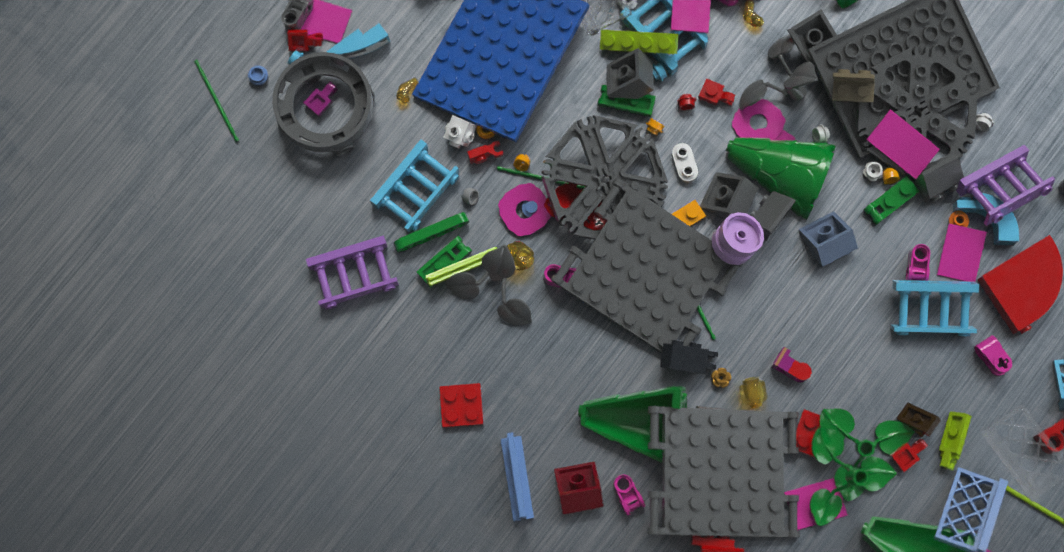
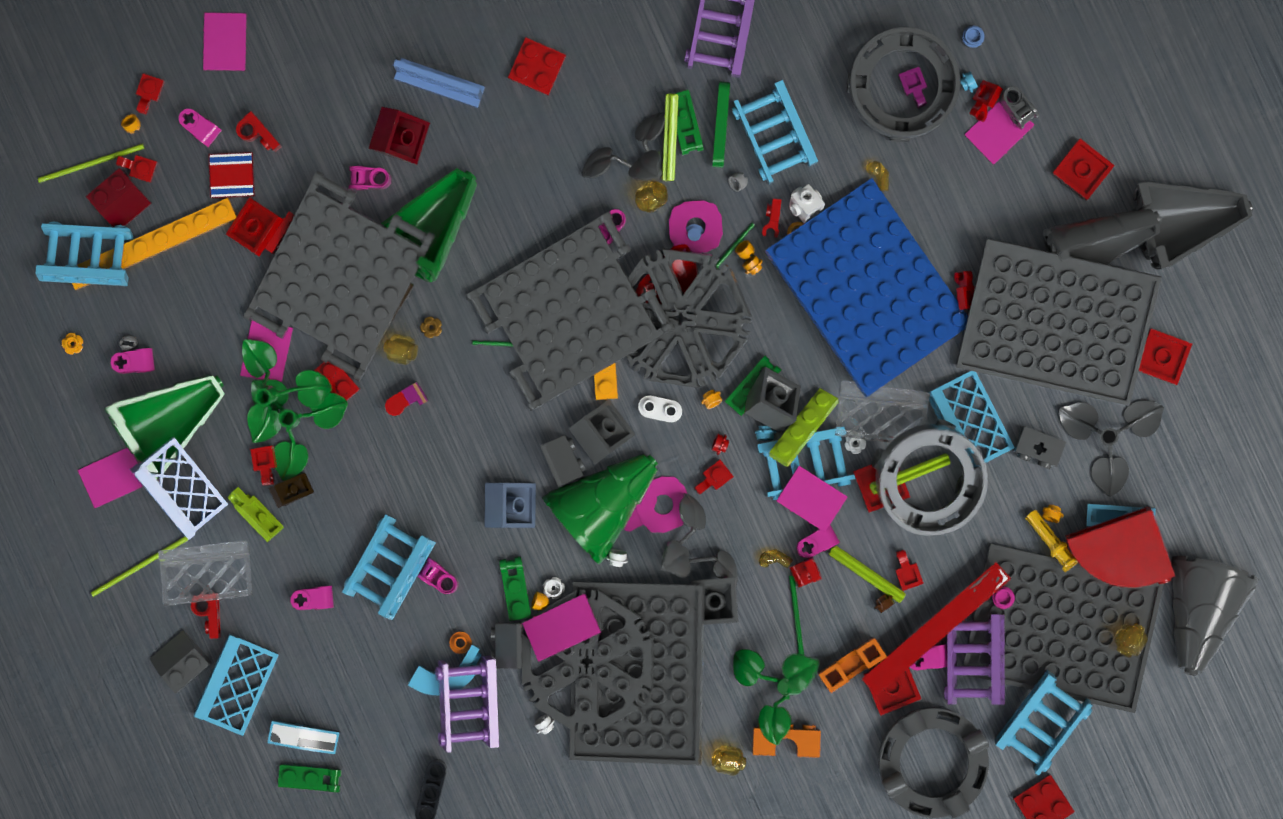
camera: 115 degrees right, 10 degrees up
medium azure slope [326,23,390,59] -> none
black hinge [660,340,718,374] -> none
lavender wheel [712,212,764,265] -> none
dark tan bracket [832,69,875,103] -> none
dark pink window [937,224,987,282] -> none
red brick [977,235,1063,334] -> none
none -> light orange plate [742,255,763,275]

